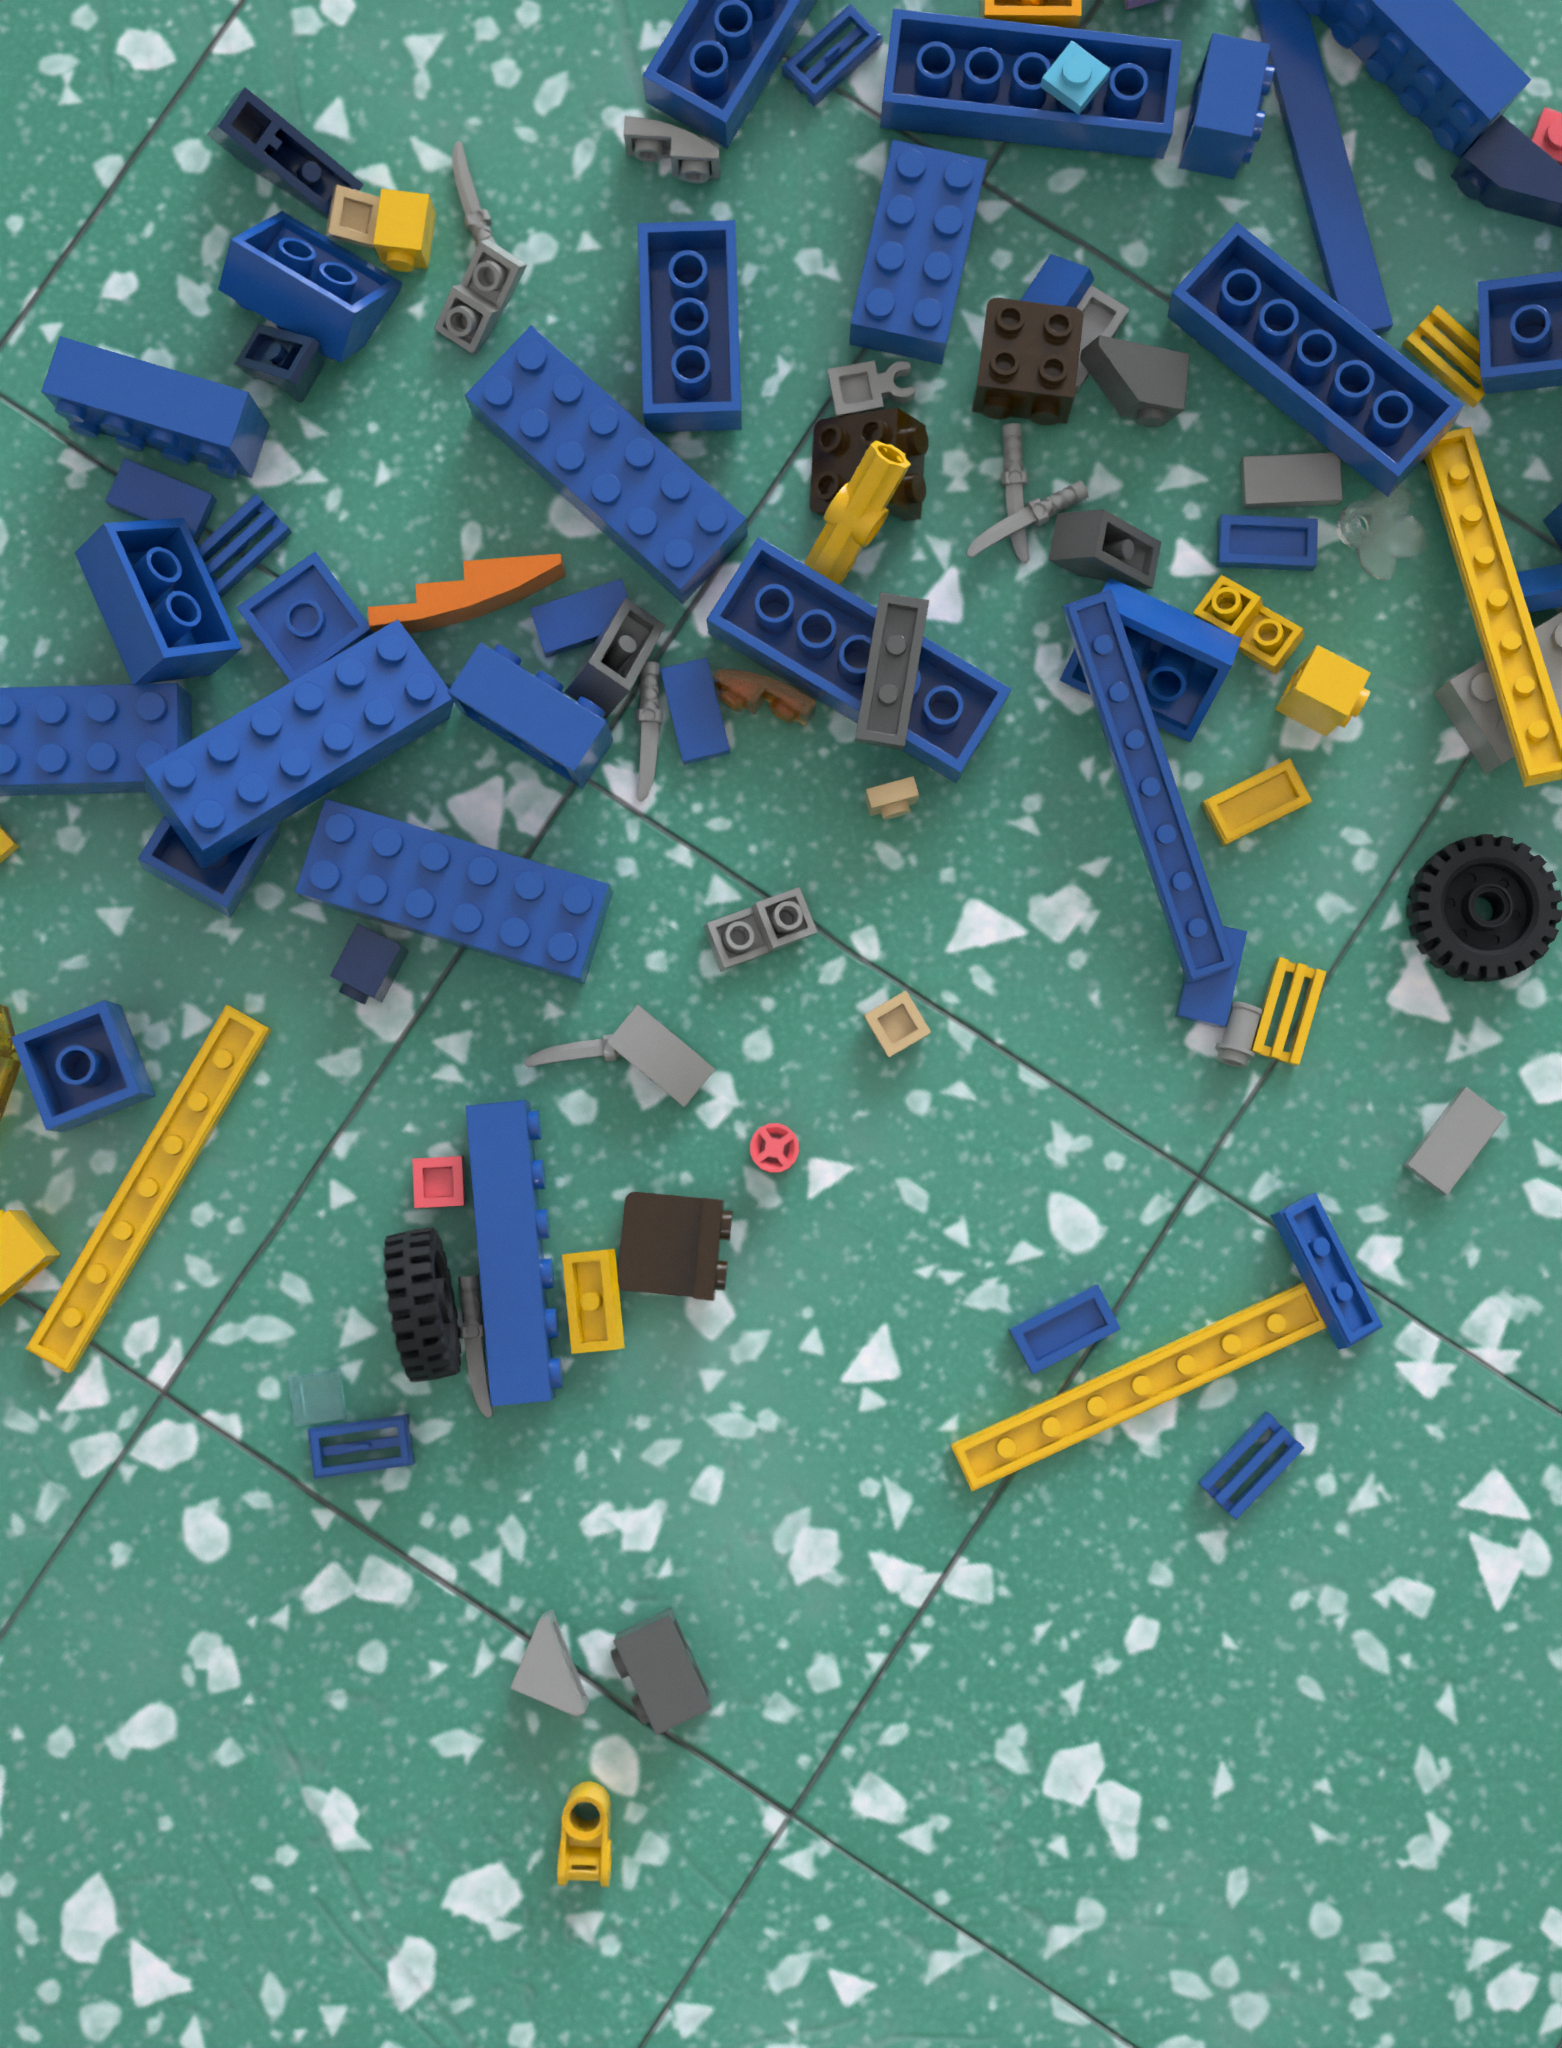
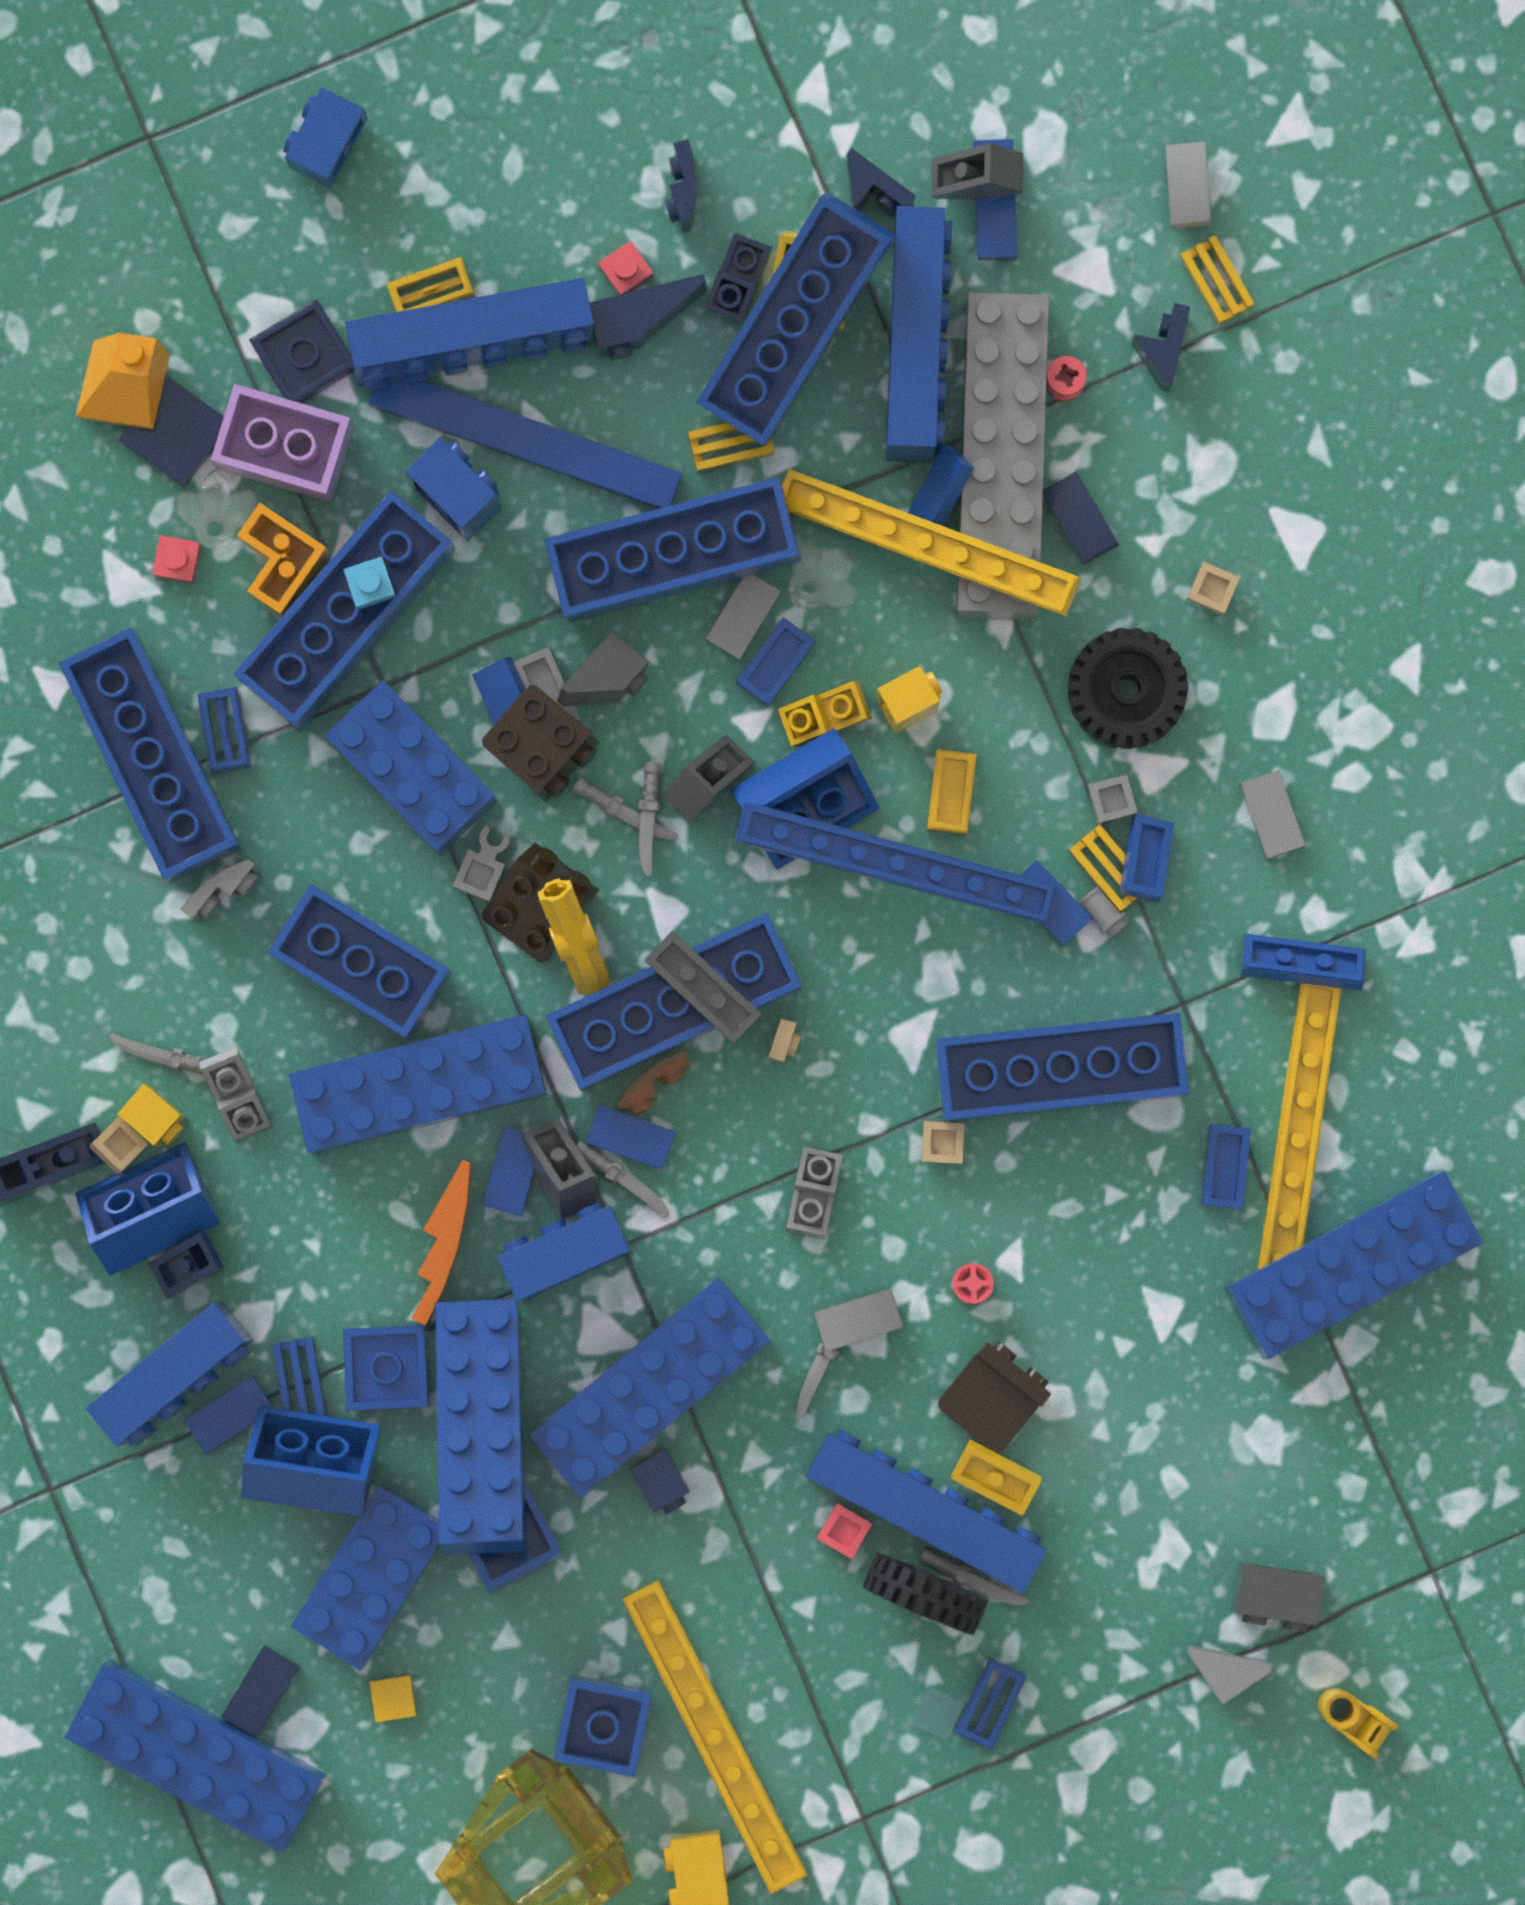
camera: 55 degrees left, 0 degrees up
blue tile [1197,1411,1305,1520] -> none
none -> blue brick [935,1013,1189,1122]
none -> light grey plate [1087,774,1138,825]
none -> blue tile [1120,814,1174,903]
none -> blue brick [1223,1171,1484,1359]

